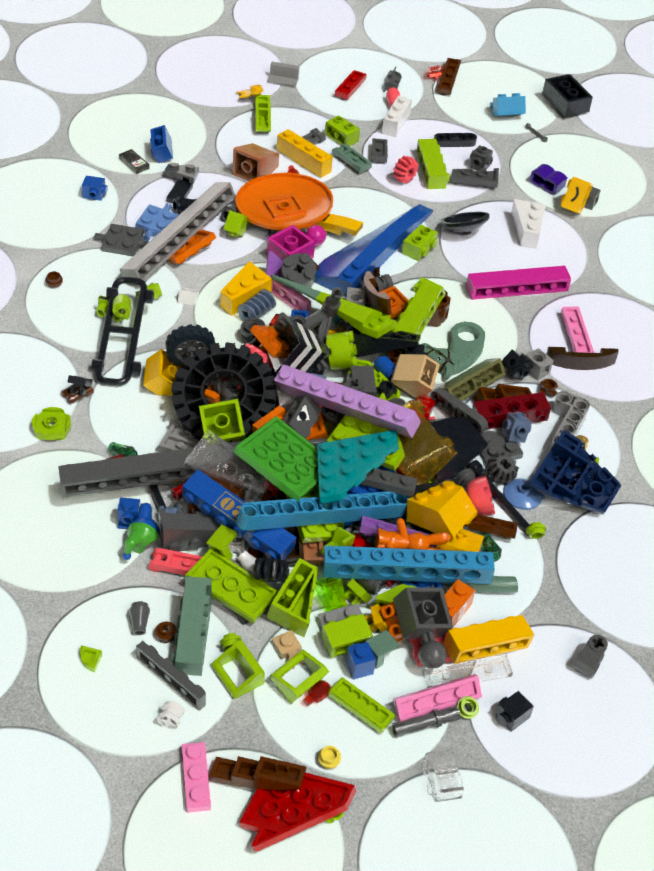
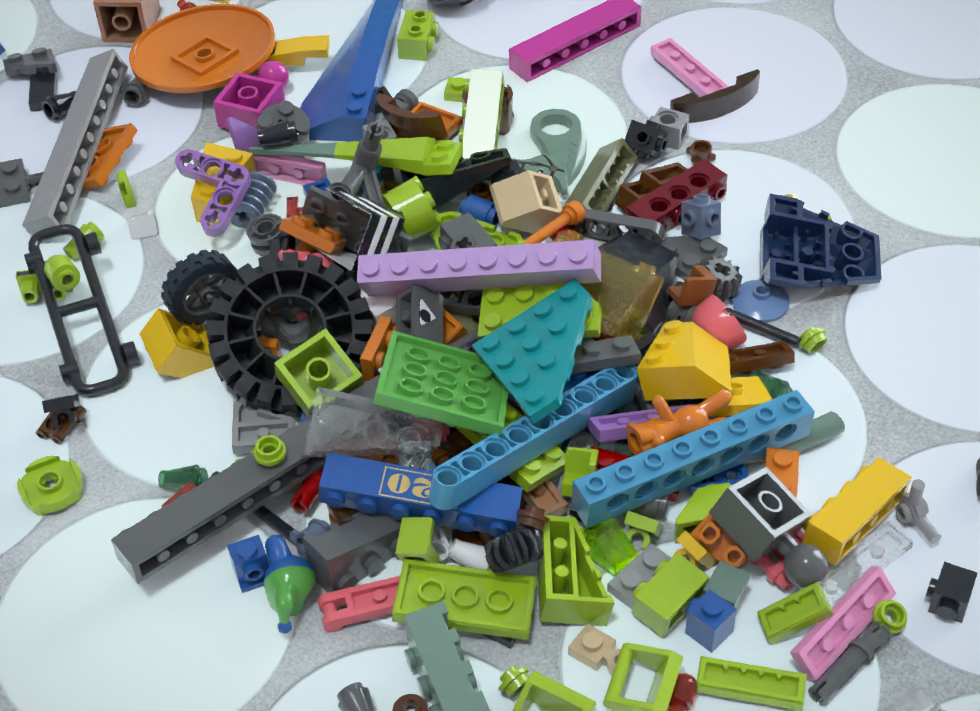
camera: 20 degrees left, 0 degrees up
medium blue plate [135,203,179,241] -> none
lime brick [224,211,248,238] -> none
black plate [376,381,397,399] -> none
light grey beam [550,391,590,450] -> none
none -> lime tile [116,170,136,208]
none -> medium lavender beam [175,149,251,237]
none -> lime plate [253,435,286,466]
none -> black cone [258,119,299,147]
none -> reddish brown plate [516,505,550,531]
none -> orange piece [524,200,586,244]
none -> dark orange panel [667,265,718,306]
none -> lime plate [757,581,834,645]
none -> light grey piece [895,479,942,544]

